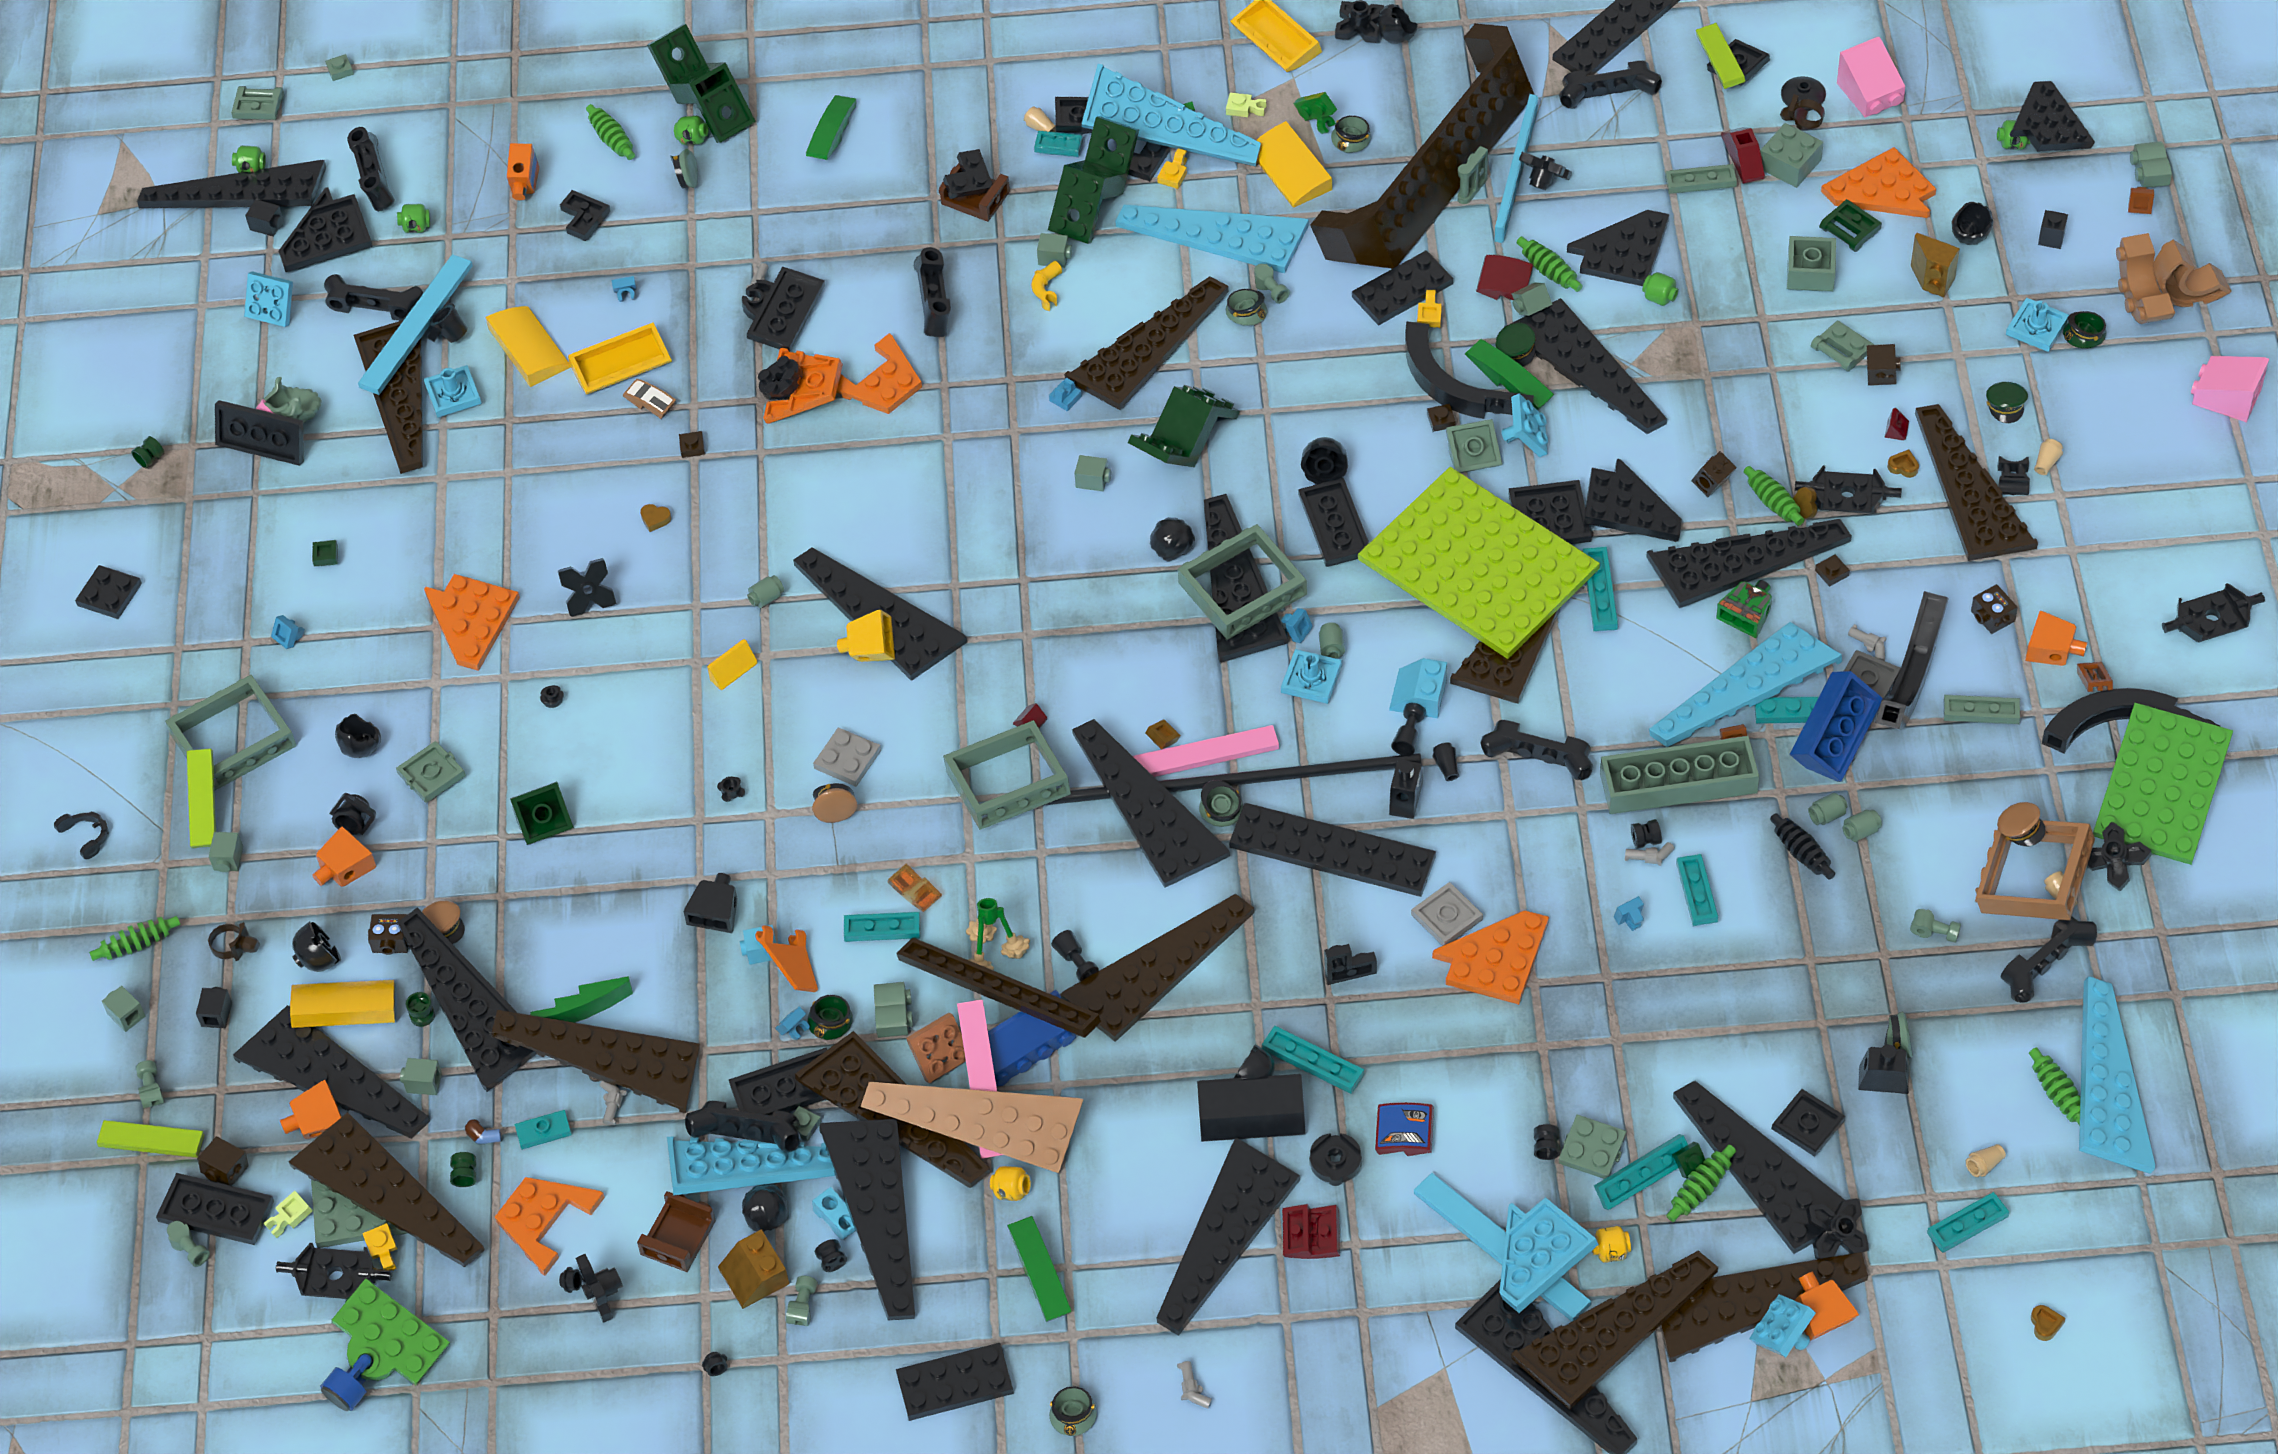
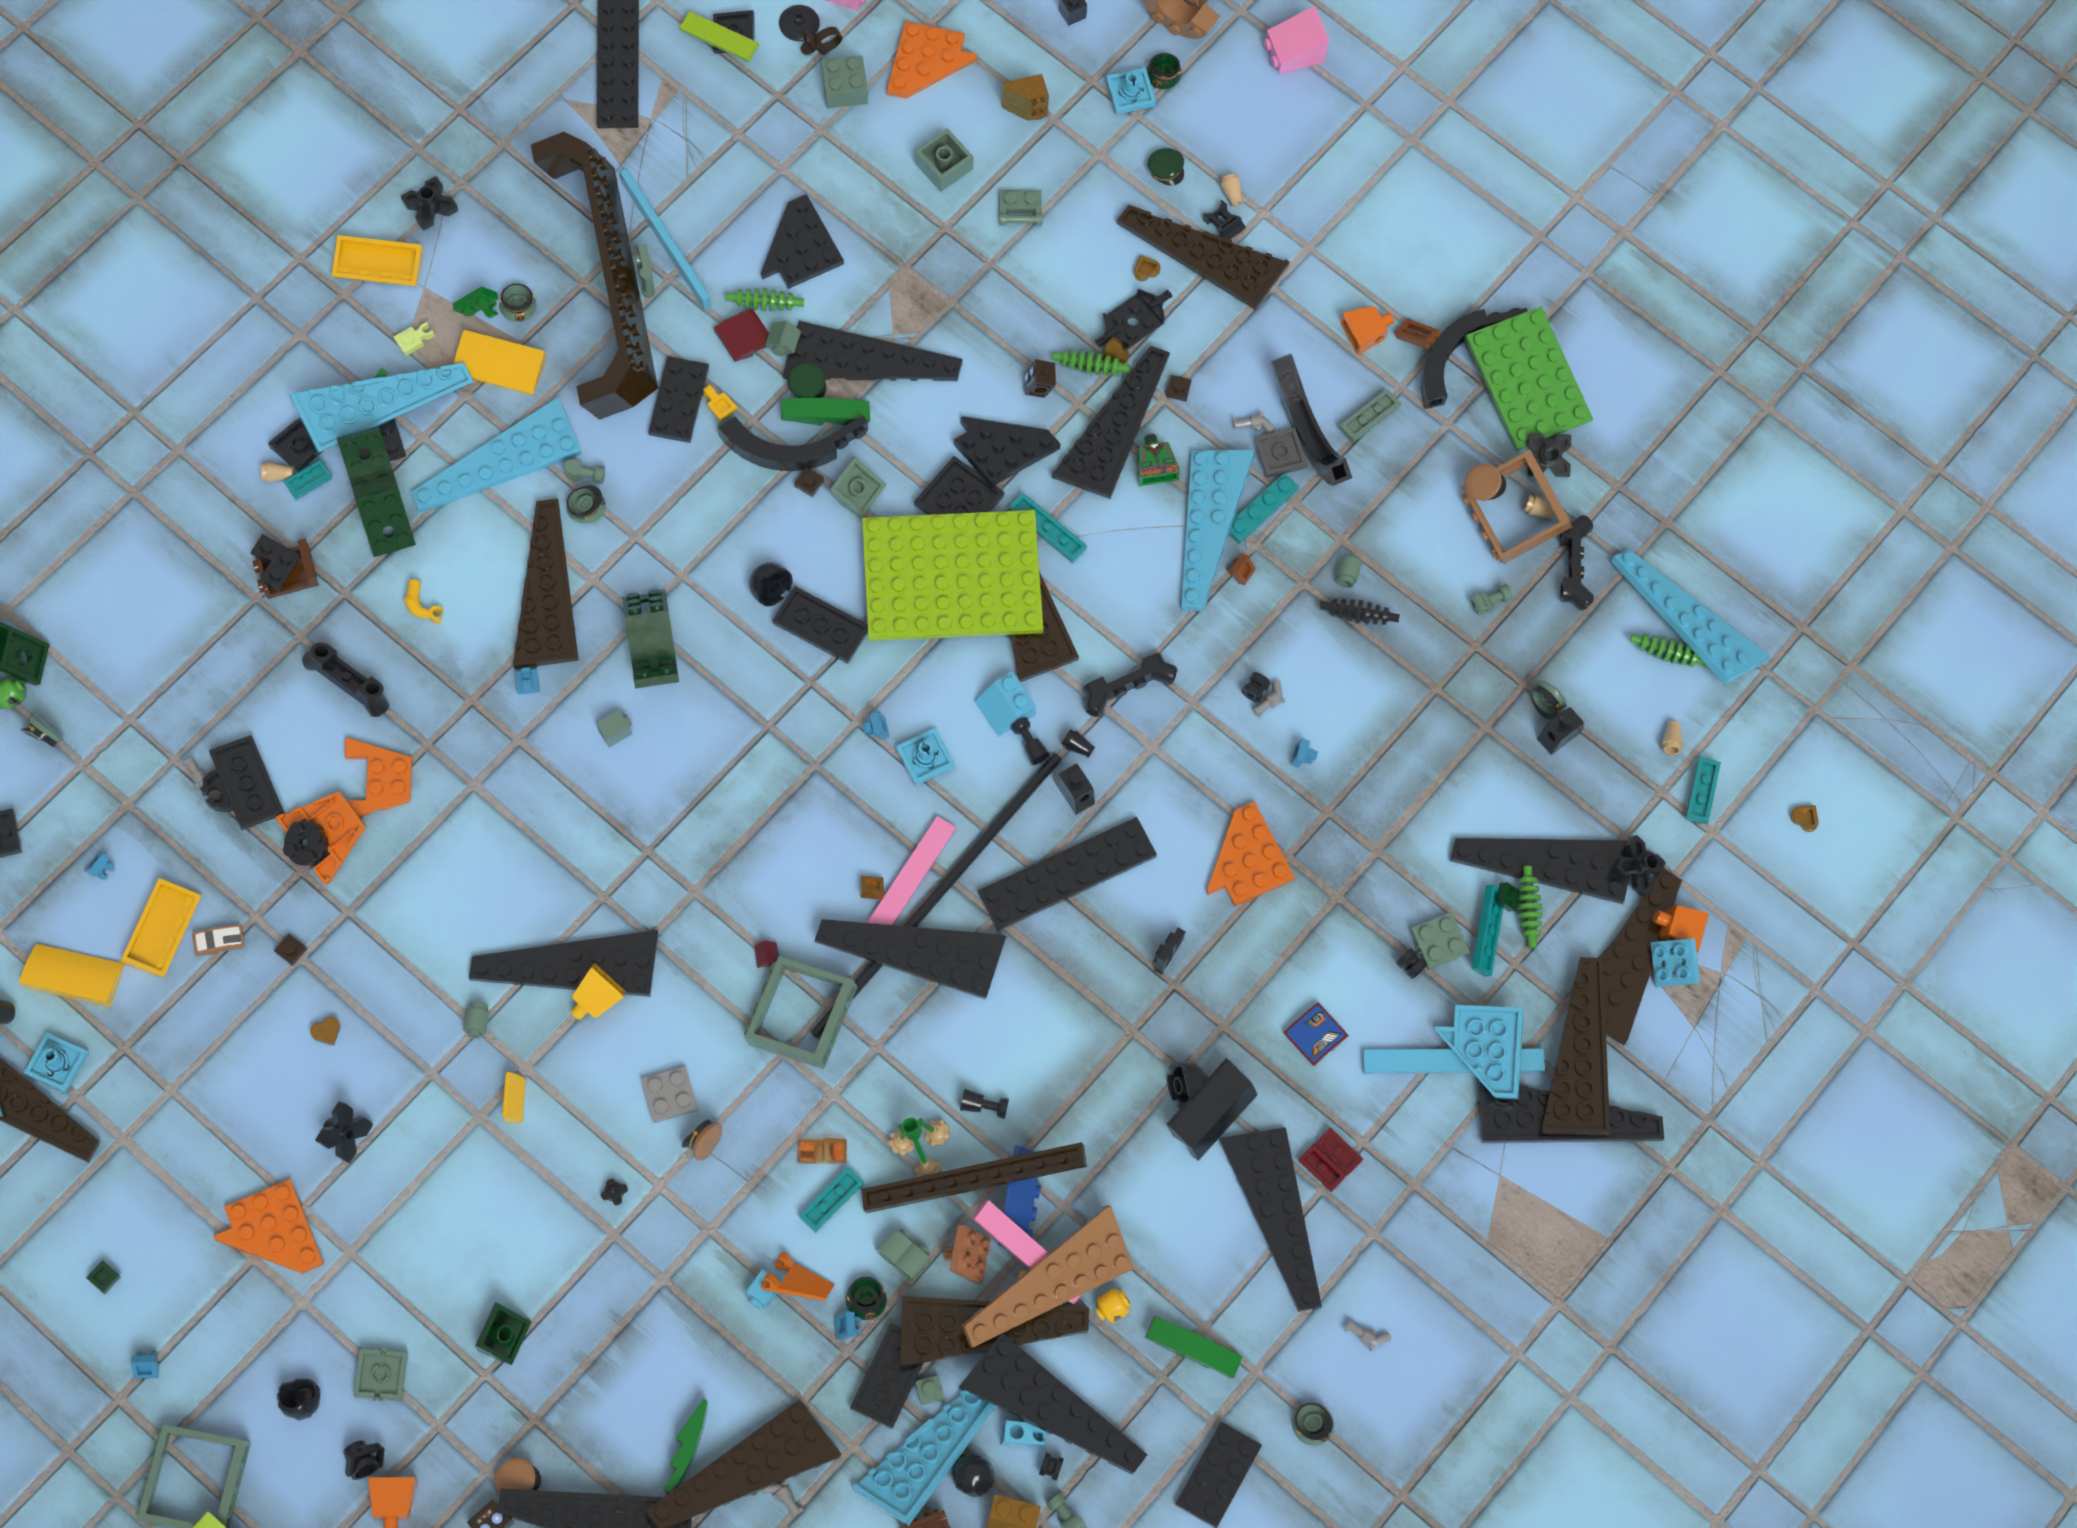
camera: 55 degrees left, 15 degrees up
black plate [540,685,564,708] -> none
black torso [683,873,737,933] -> none
black plate [685,1101,801,1153] -> none
green slope [806,95,856,160] -> none
sand green brick [1037,233,1072,268] -> none
dark brown wing [1060,894,1255,1042] -> none
black hair [1149,517,1195,562] -> none
yellow plate [1157,148,1187,189] -> none
sand green window [1177,524,1307,640] -> none
sand green piece [1199,780,1243,827] -> none
black wing [1204,494,1288,663] -> none
teal plate [1261,1025,1364,1094] -> none
black plate [1309,1133,1362,1186] -> none
sand green brick [1319,622,1345,659] -> none
black hair [1377,4,1418,44] -> none
light grey plate [1411,882,1483,946] -> none
medium azure plate [1501,394,1548,457] -> none
black plant [1519,152,1572,190] -> none
black plate [1559,60,1662,109] -> none
yellow head [1592,1226,1631,1263] -> none
sand green brick [1600,736,1759,814] -> none
bright green head [1642,272,1679,306] -> none
sand green plate [1665,164,1737,194] -> none
teal plate [1676,854,1718,926] -> none
dark red slope [1721,127,1765,184] -> none
black plate [1771,1089,1846,1157] -> none
blue slope [1789,671,1883,782] -> none
dark green plate [1819,199,1882,252] -> none
sand green brick [1842,810,1882,842] -> none
dark brown head [1867,344,1901,386] -> none
dark red slope [1884,408,1909,440] -> none
black hair [1951,202,1993,245] -> none
dark brown head [1971,584,2018,634] -> none
black plate [2162,583,2265,642] -> none

